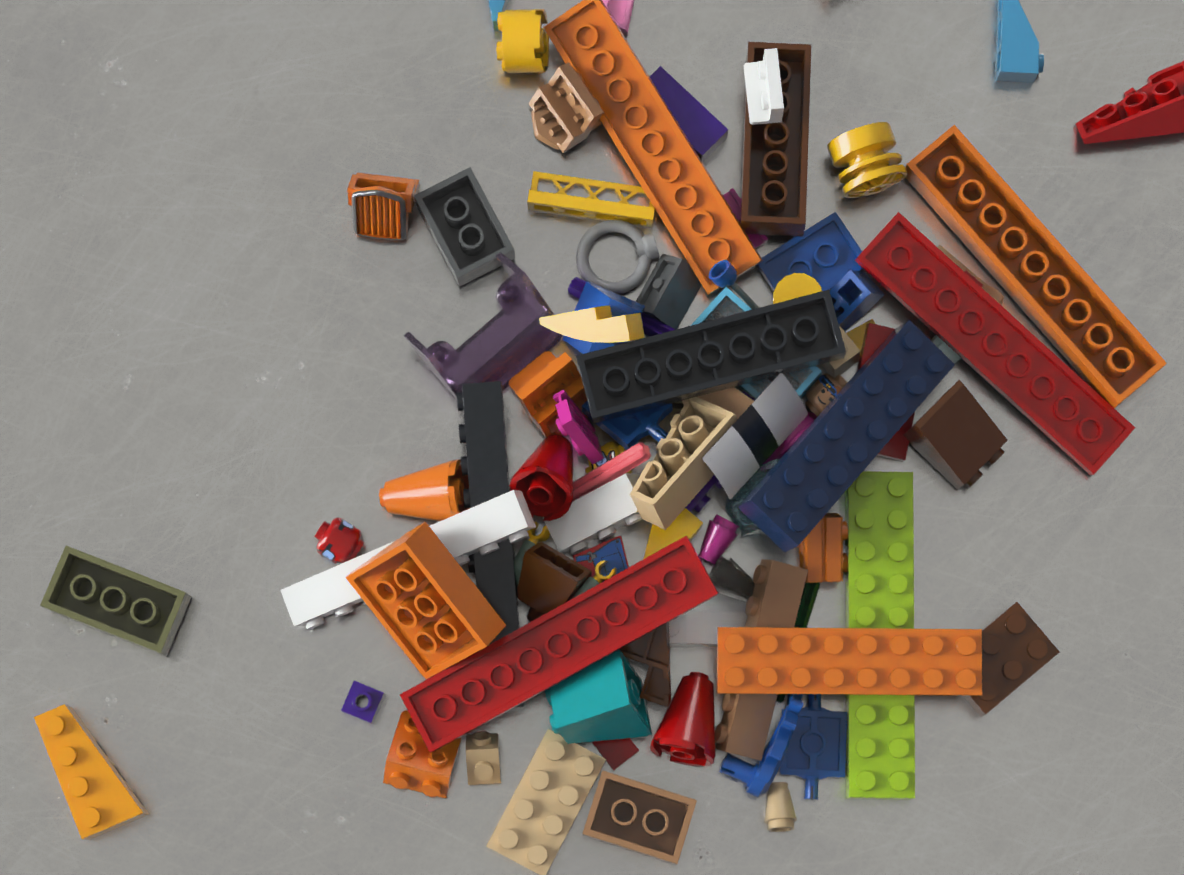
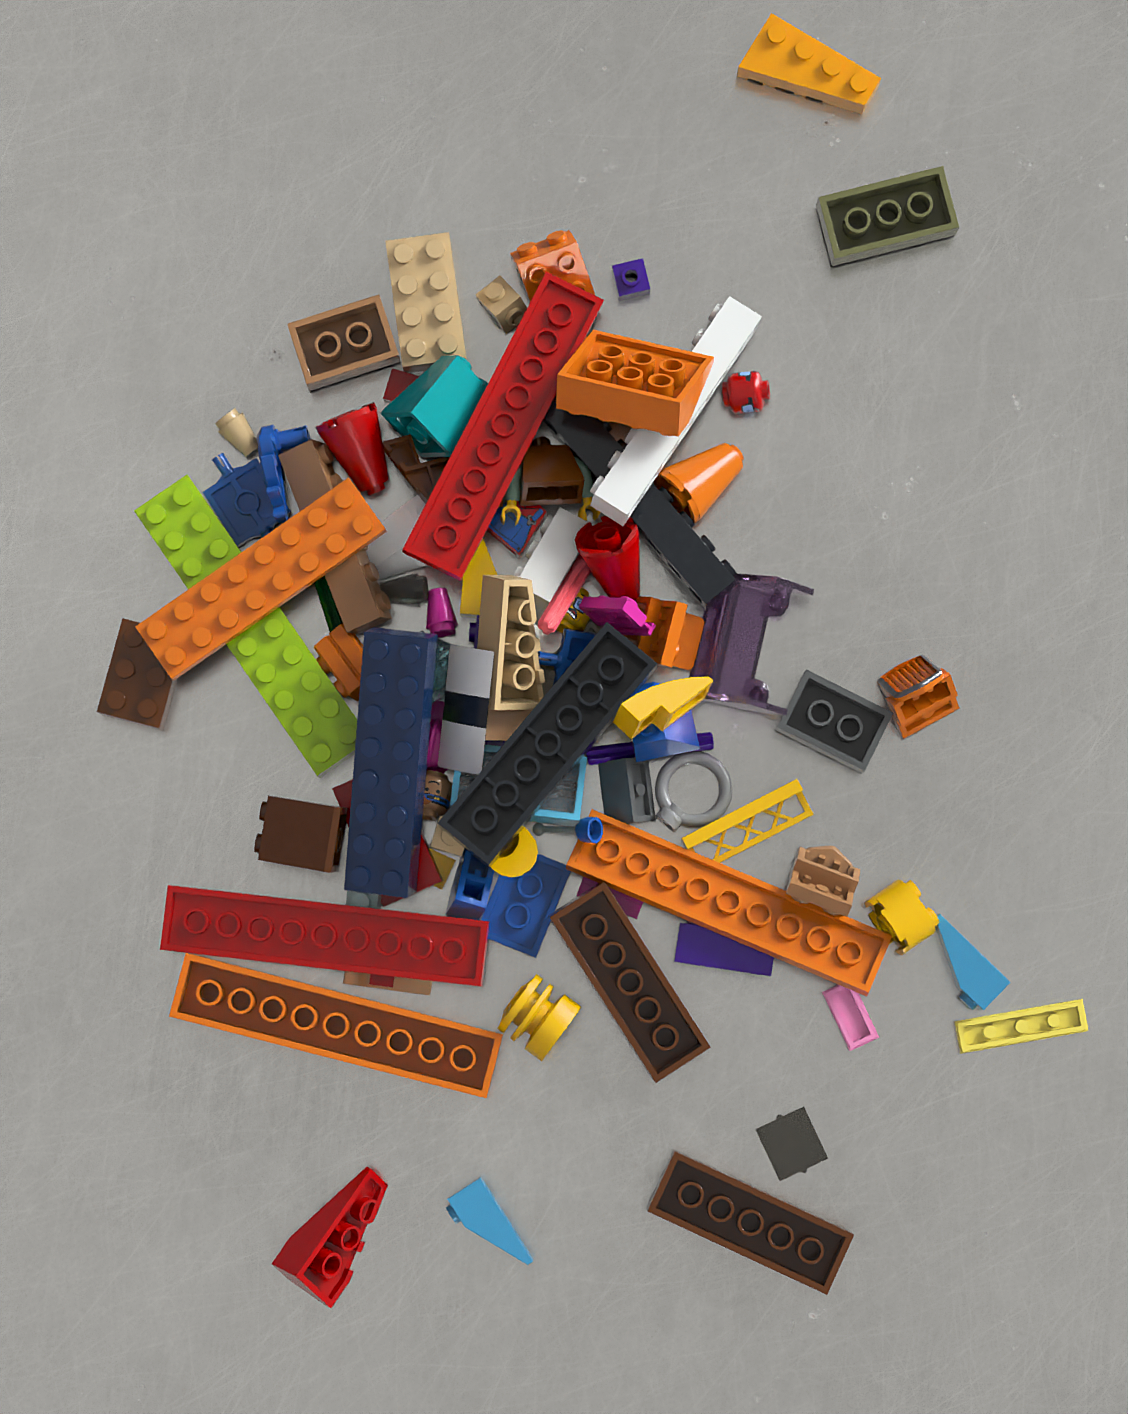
camera: 145 degrees right, 5 degrees up
white bracket [744,48,784,125] -> none

